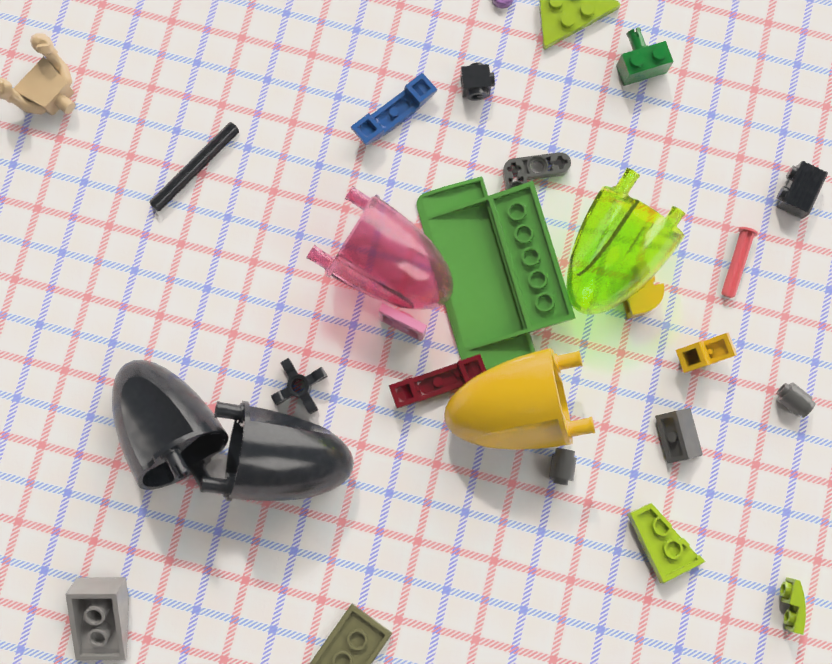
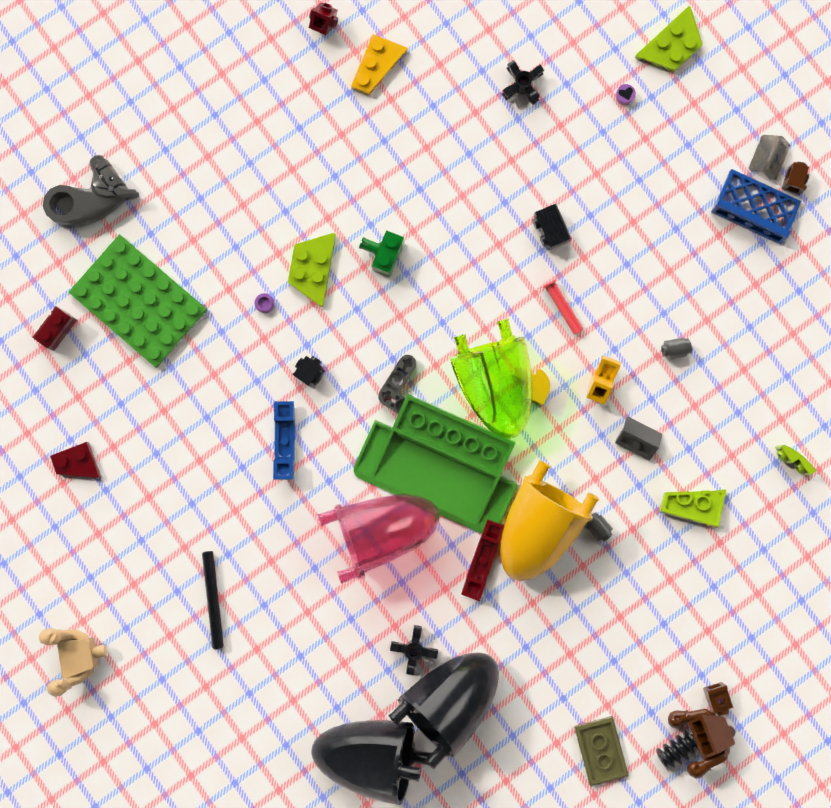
camera: 45 degrees left, 5 degrees up
bright pink plate [379,303,427,341] -> none

